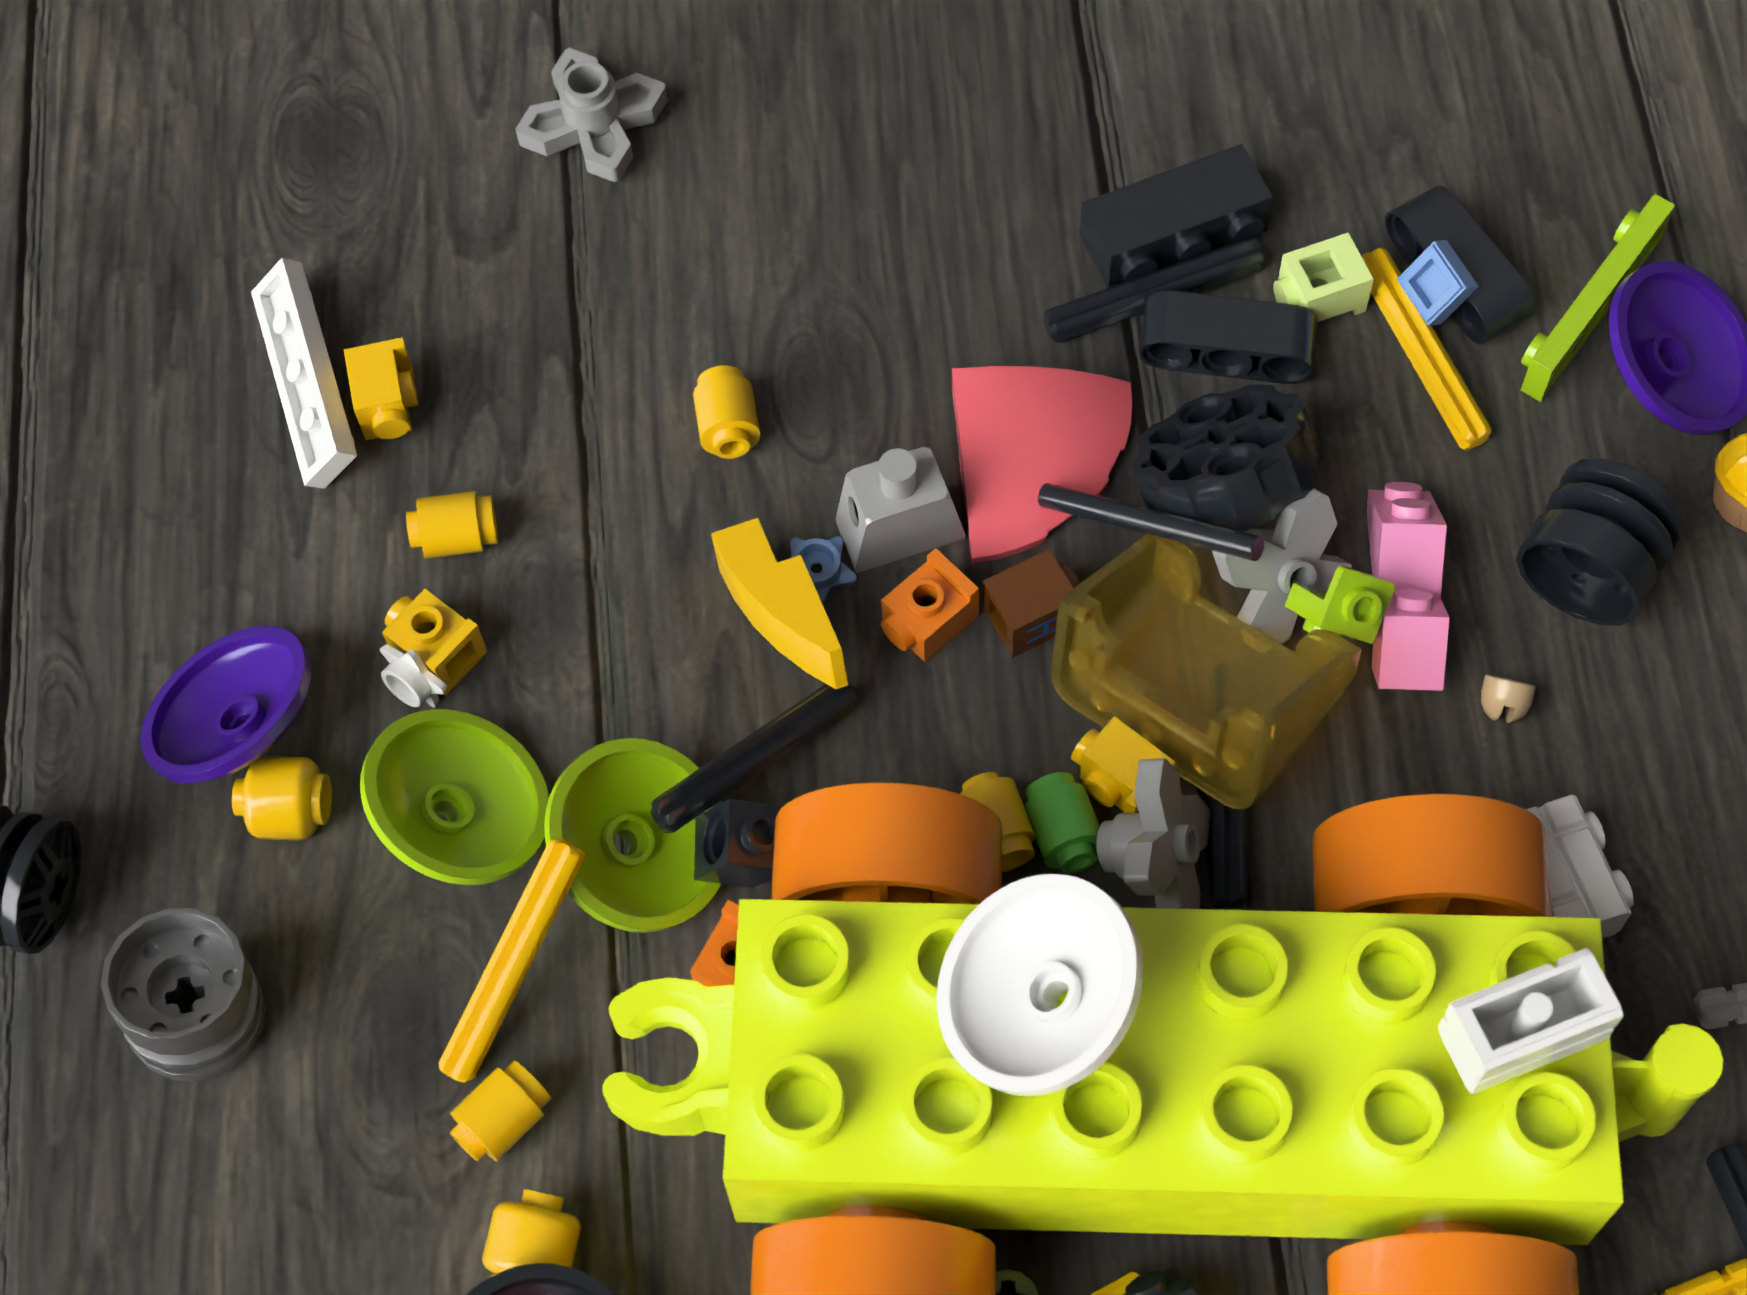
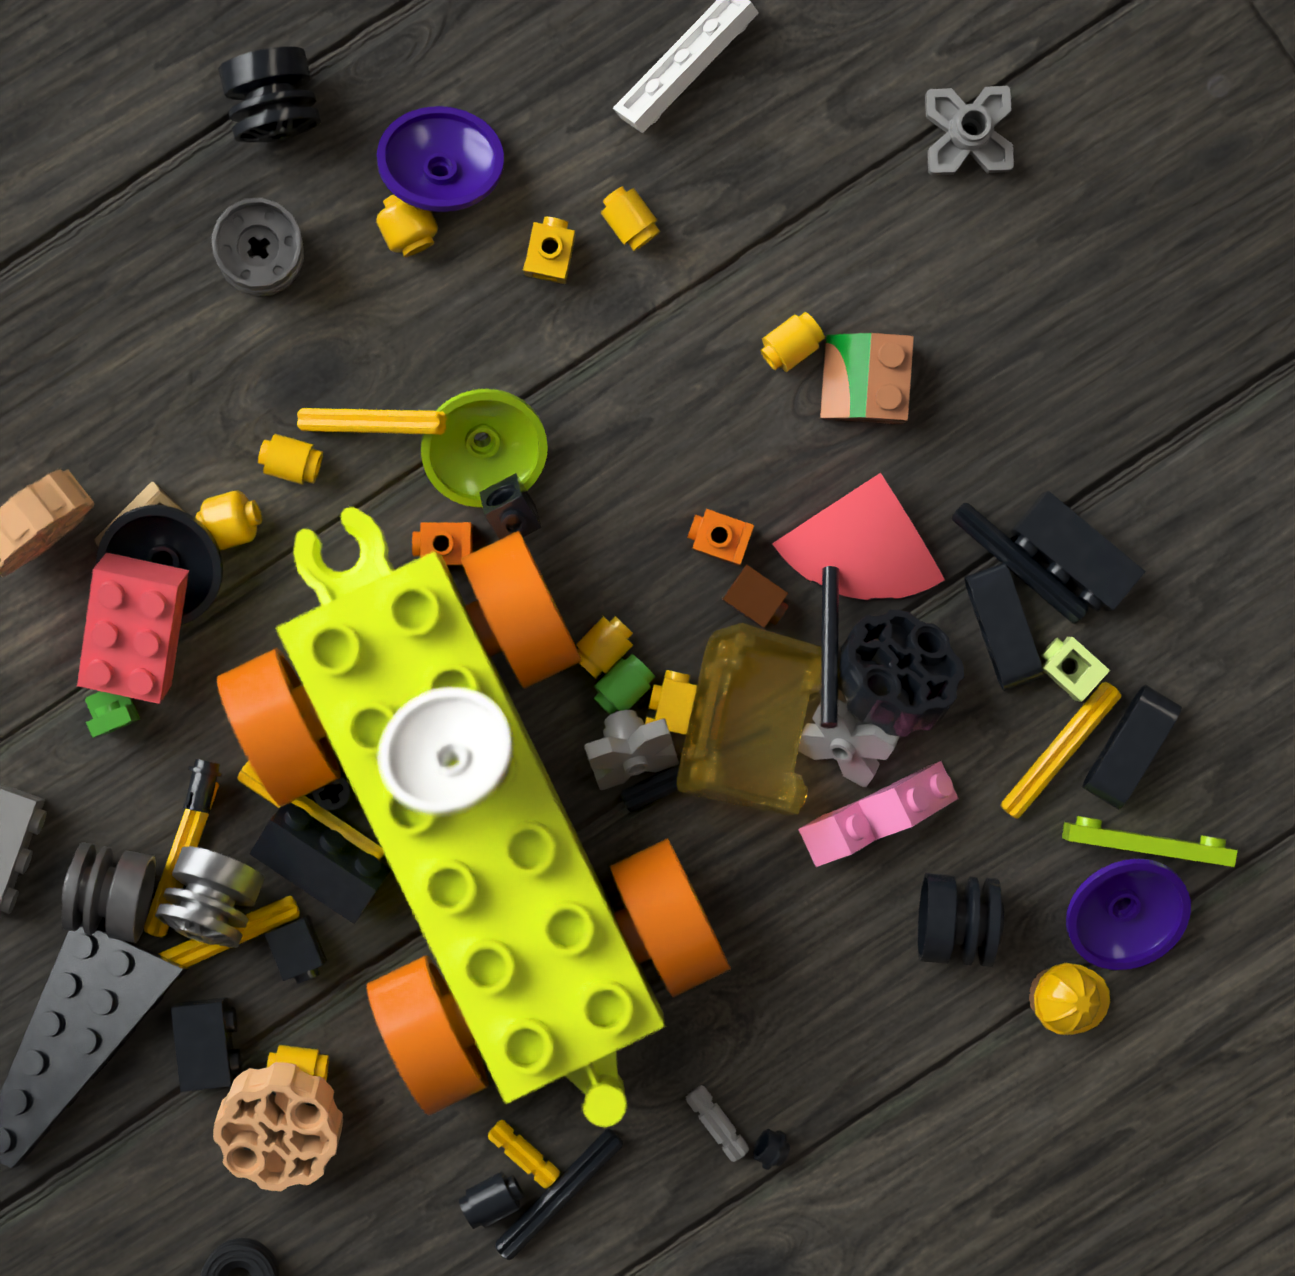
camera: 60 degrees right, 25 degrees up
yellow brick [344,337,419,440] -> none
lime dish [360,709,549,885] -> none
white plate [379,644,447,708] -> none
black axle [650,681,859,833] -> none
yellow slope [711,518,848,689] -> none
medium blue plate [790,536,857,603] -> none
light grey torso [836,446,965,573] -> none
lime bracket [1284,565,1395,644] -> none
medium blue tile [1396,240,1479,326] -> none
white brick [1438,948,1624,1094] -> none
tan hinge [1481,674,1536,724] -> none
white brick [1526,794,1633,939] -> none
none -> nougat slope [820,333,914,425]

